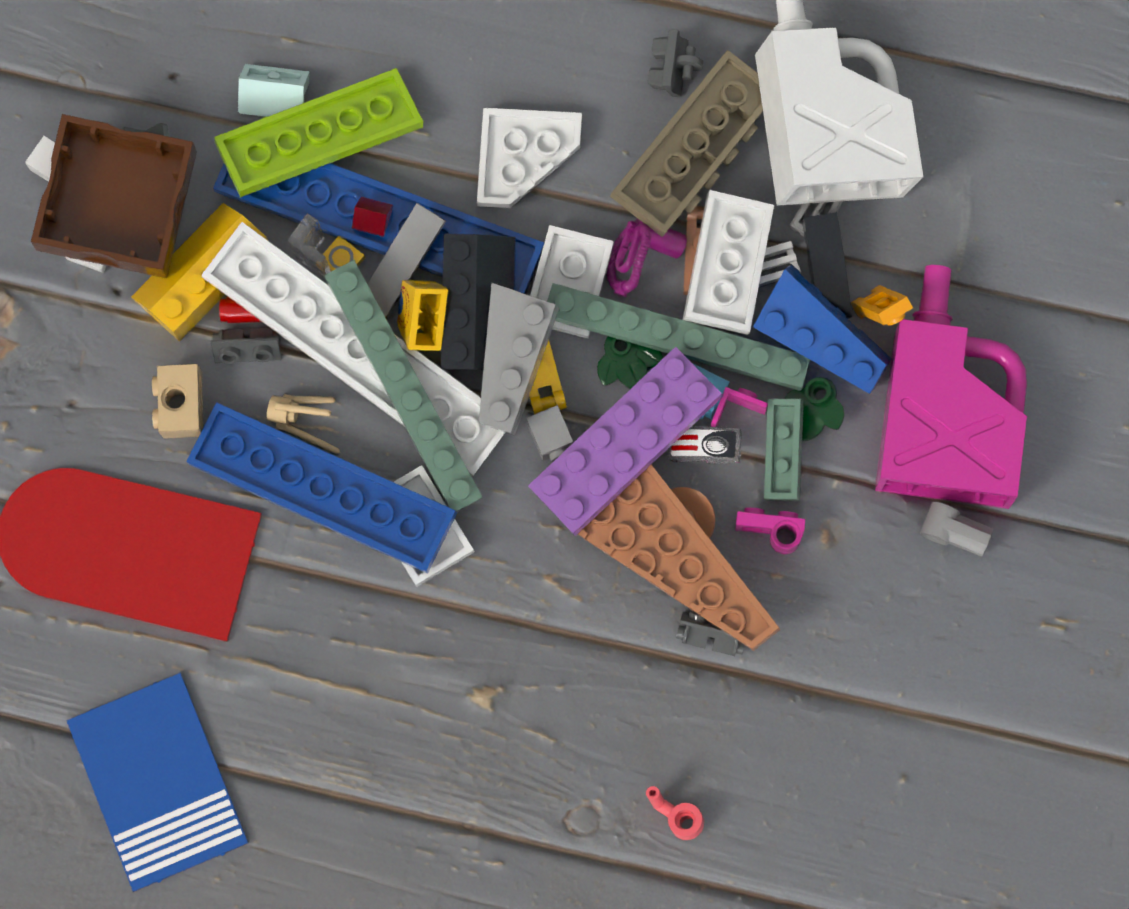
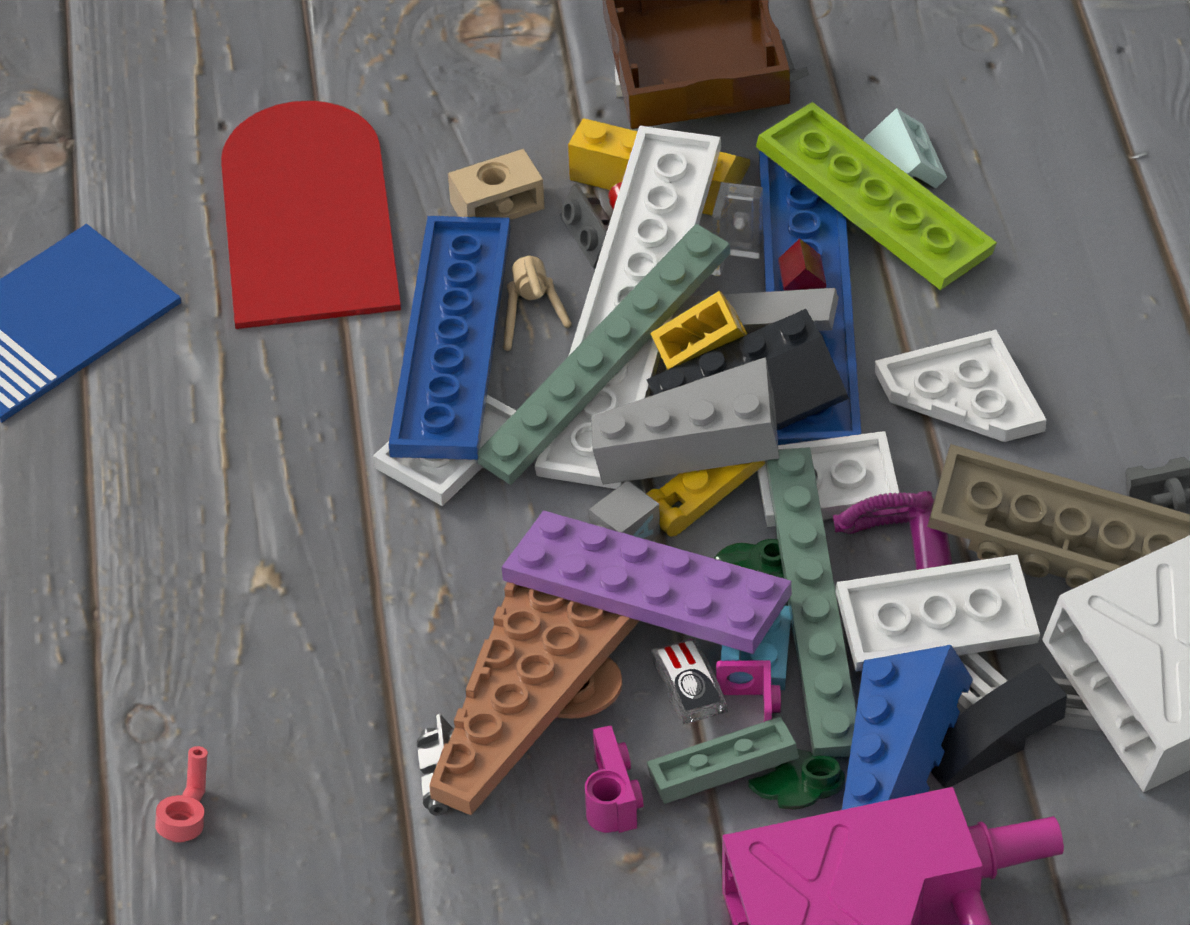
camera: 65 degrees right, 30 degrees down
yellow tile [318,237,365,272] -> none
light orange plate [851,285,913,326] -> none

